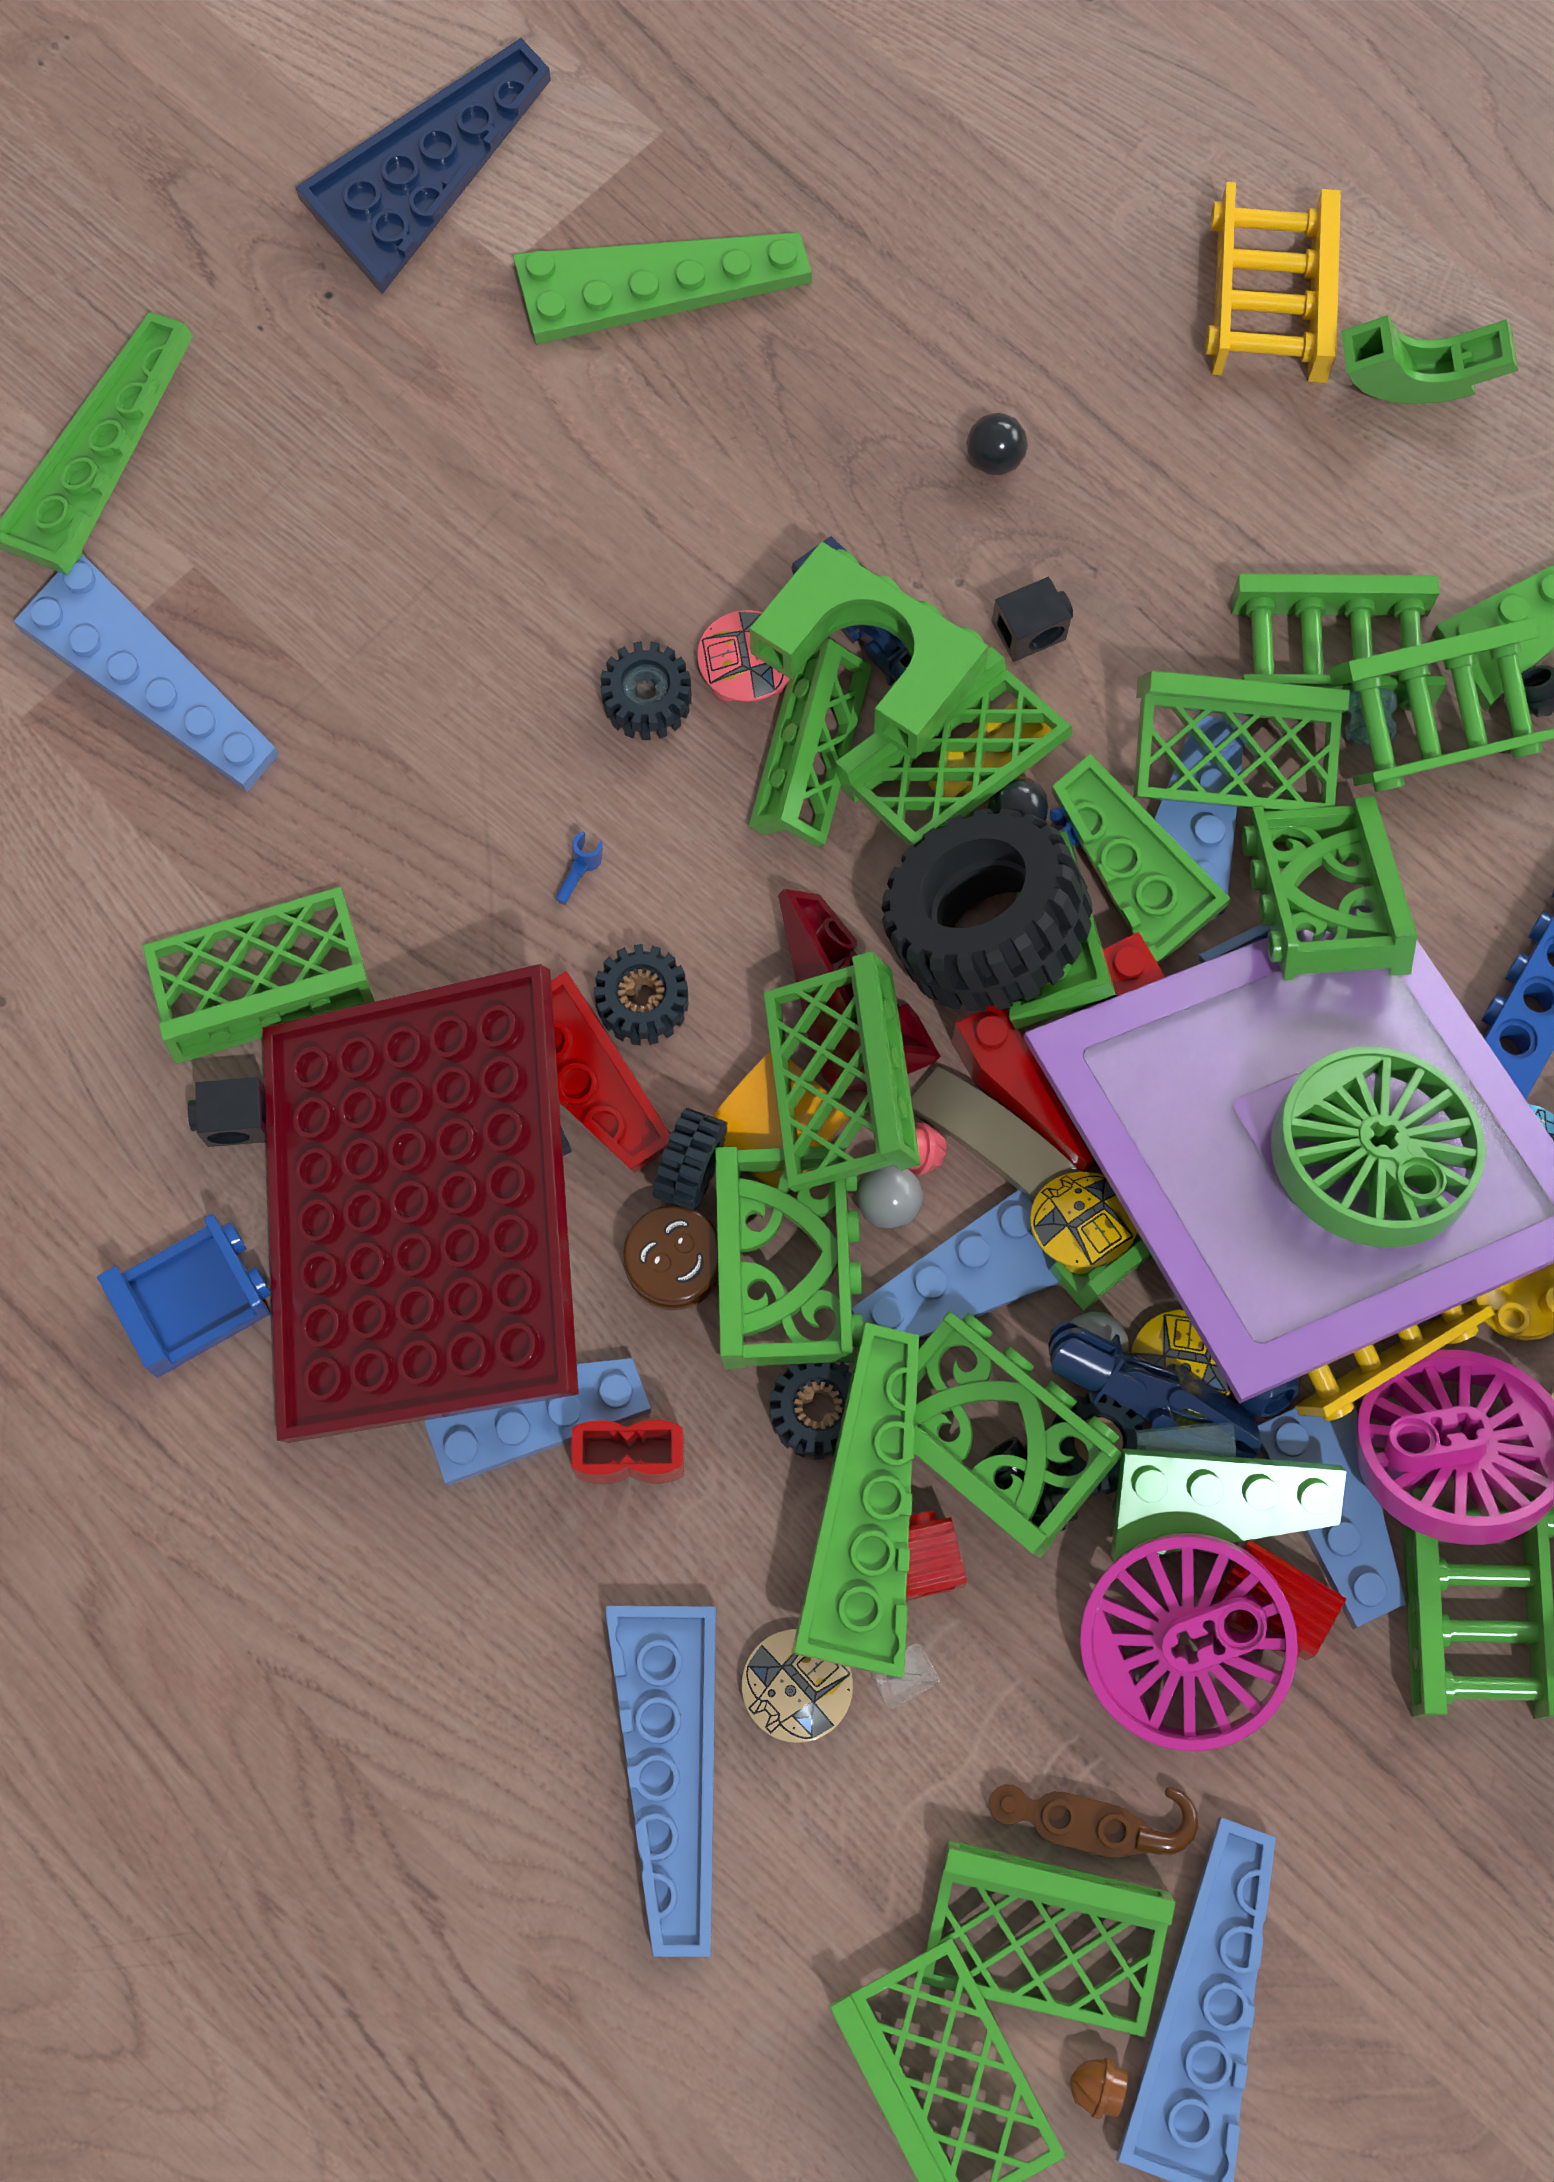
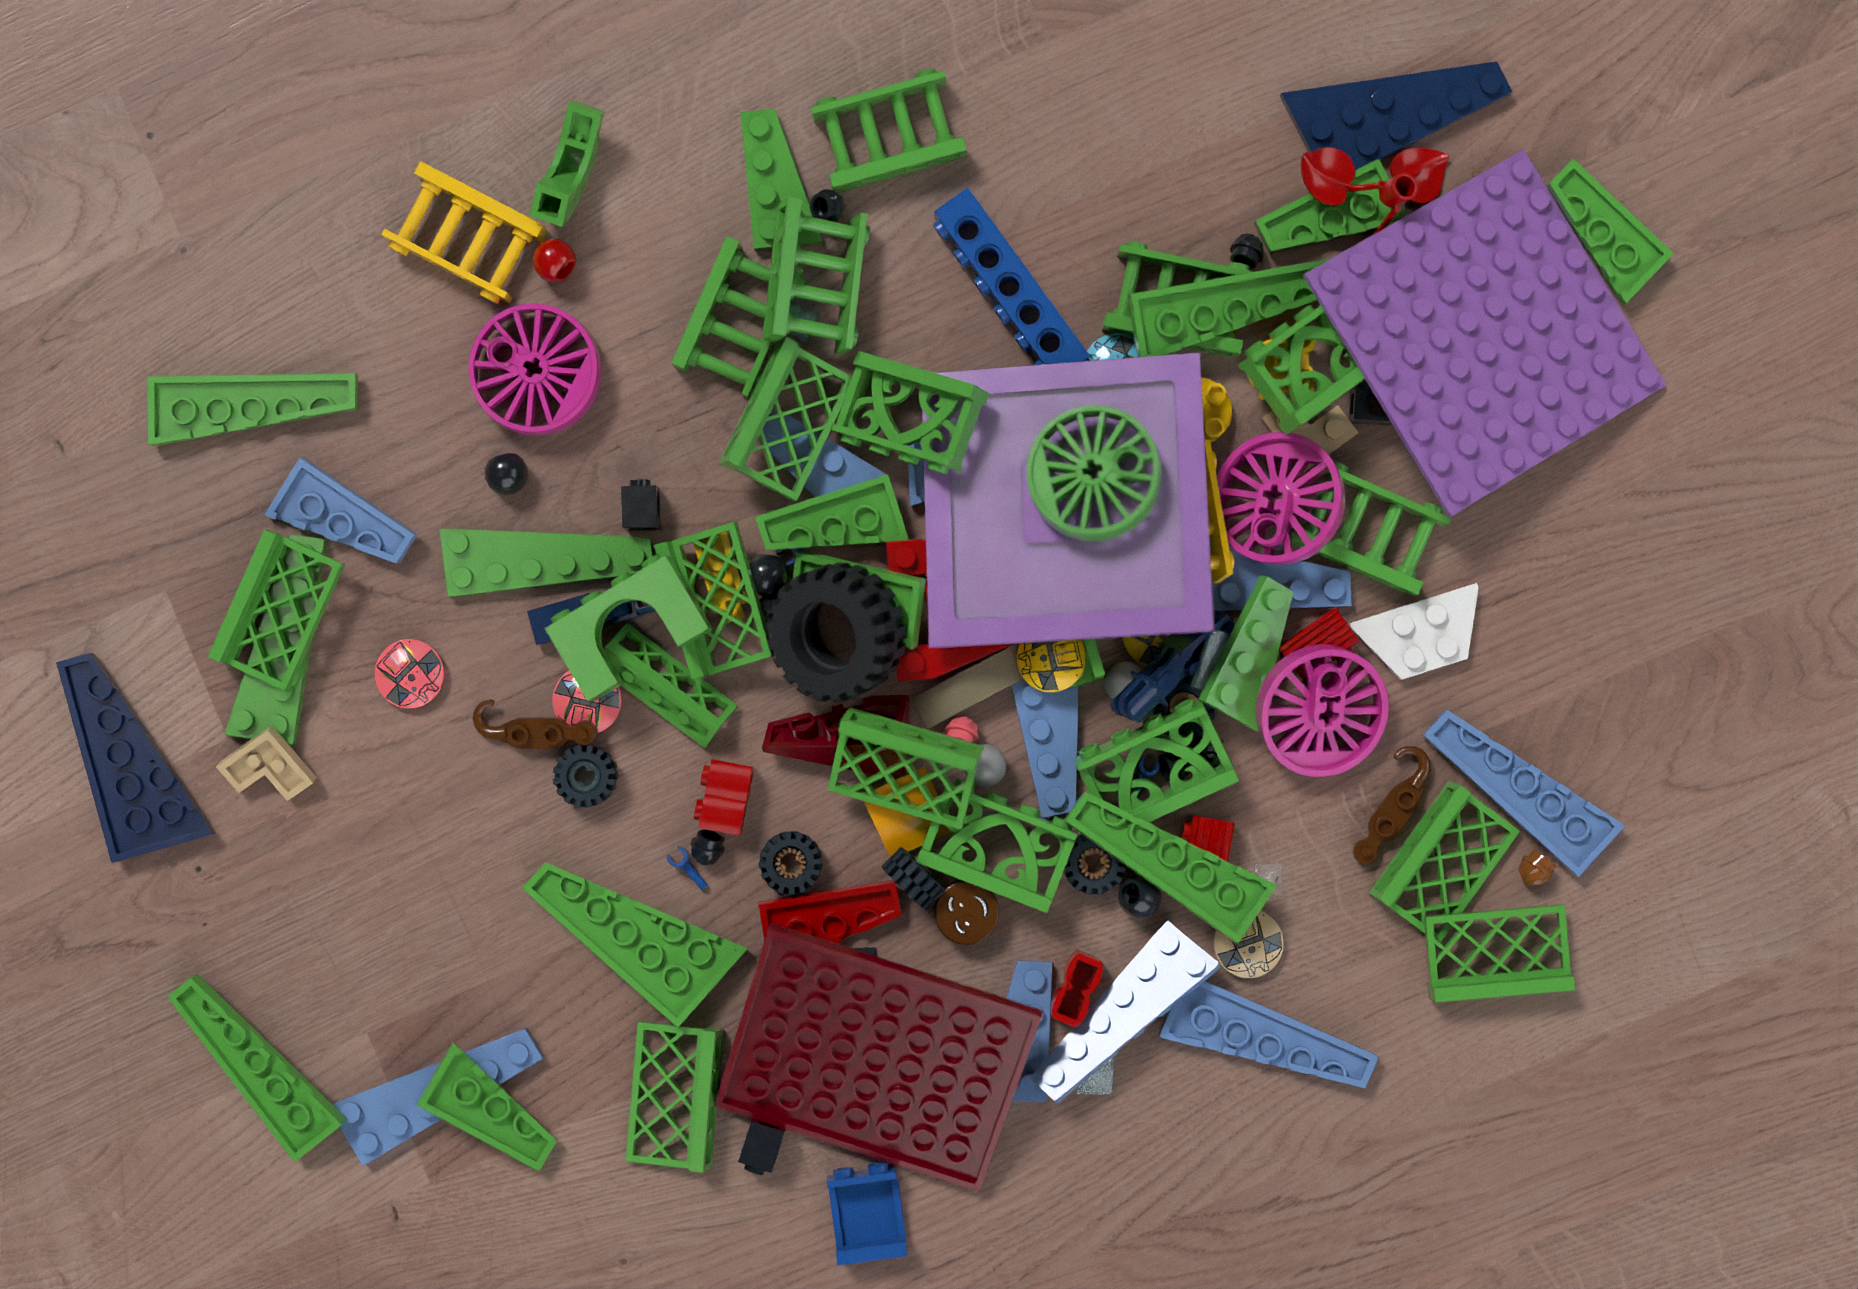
camera: 60 degrees left, 15 degrees up
none -> bright green wing [147,373,358,446]
none -> bright green fence [208,529,345,692]
none -> tan plate [216,725,317,801]
none -> medium blue wing [264,457,418,564]
none -> coral dish [375,639,446,708]
none -> bright green wing [416,1041,557,1171]
none -> bright green wing [440,528,653,597]
none -> dark pink piece [468,303,602,436]
none -> reddish brown piece [473,699,597,749]
none -> bright green wing [522,862,748,1028]
none -> red piece [532,239,577,282]
none -> black plate [690,830,725,865]
none -> red brick [694,759,754,836]
none -> wing [1030,921,1221,1104]
none -> clear light blue slope [1077,1059,1114,1094]
none -> black piece [1118,874,1162,918]
none -> blue hand [1133,756,1160,799]
none -> white wing [1348,583,1478,680]

